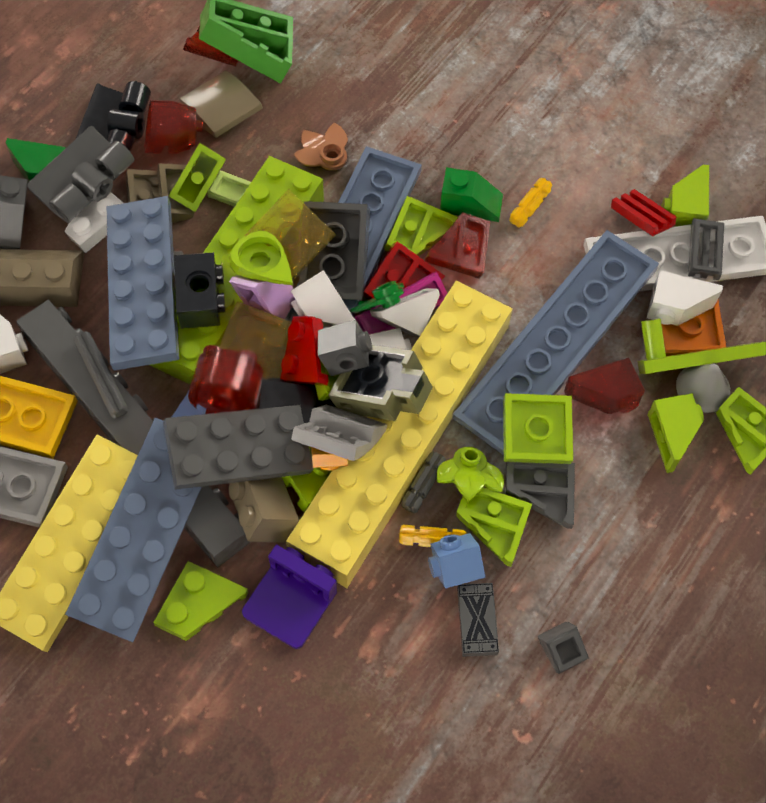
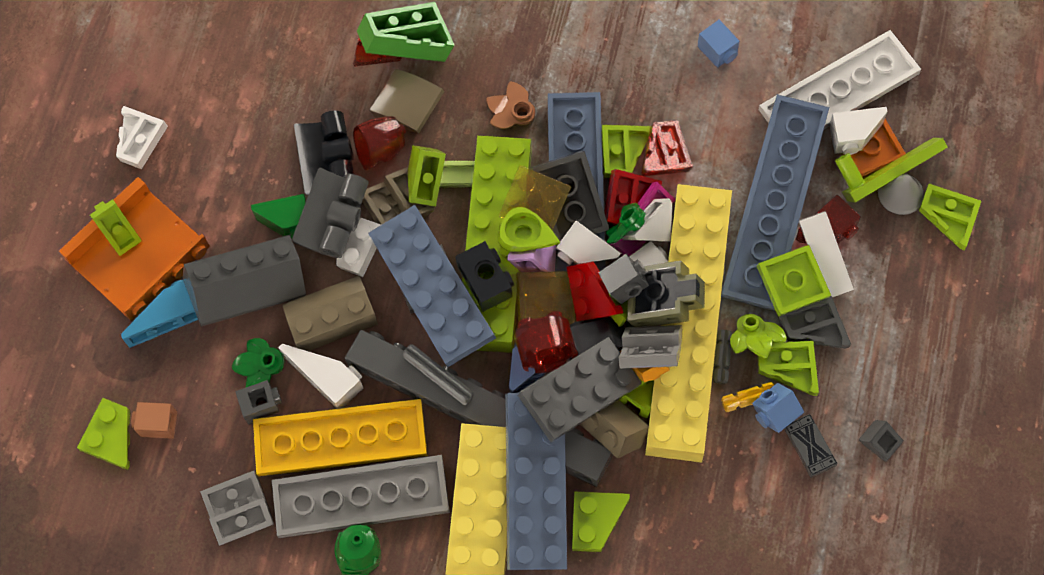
camera: 15 degrees left, 5 degrees up
dark purple bracket [242,544,337,649] -> none
green slope [440,167,503,222] -> none
yellow axle [509,178,552,228] -> none
red tile [611,189,677,237] -> none
lime slope [648,393,704,473] -> none
lime slope [661,164,709,227] -> none
dark grey tile [688,218,725,280] -> none
none -> medium blue brick [697,19,740,68]
none -> white tile [799,211,854,297]

